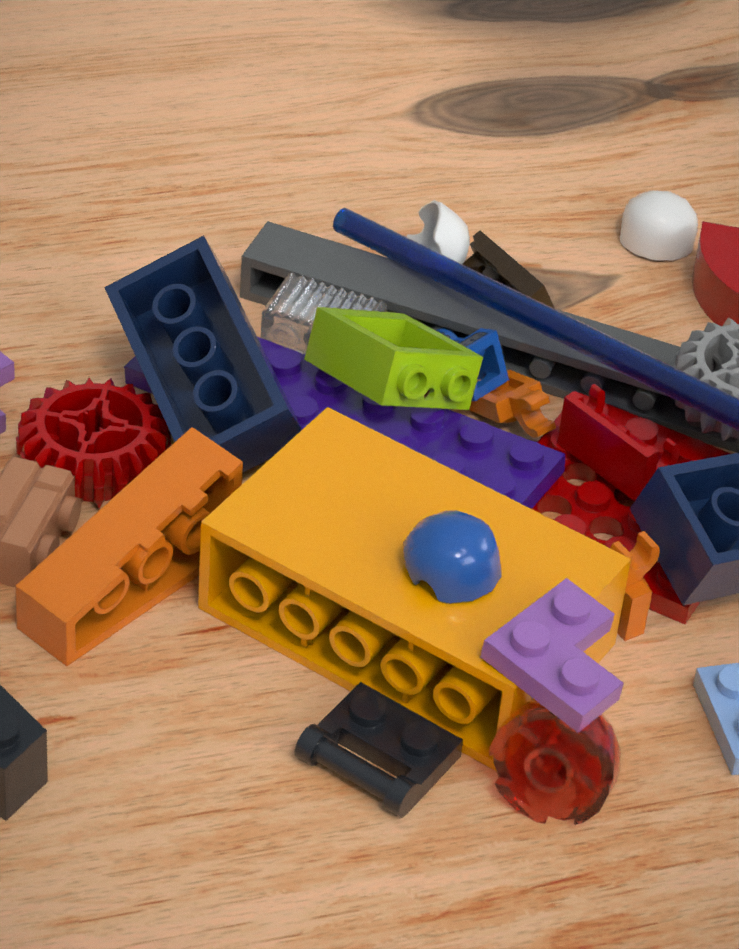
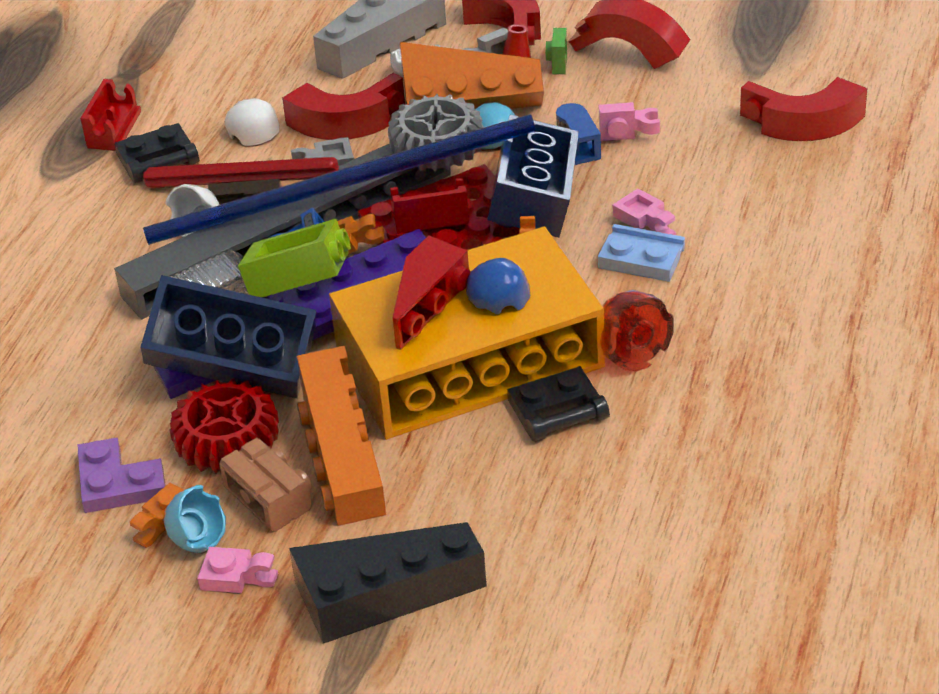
camera: 50 degrees left, 0 degrees up
medium lavender plate [480,578,624,733] -> none
none -> red hinge [80,79,141,151]
none -> black plate [114,123,200,183]
none -> red axle [143,157,339,188]
none -> light grey plate [291,137,354,166]
none -> red slope [392,236,471,350]

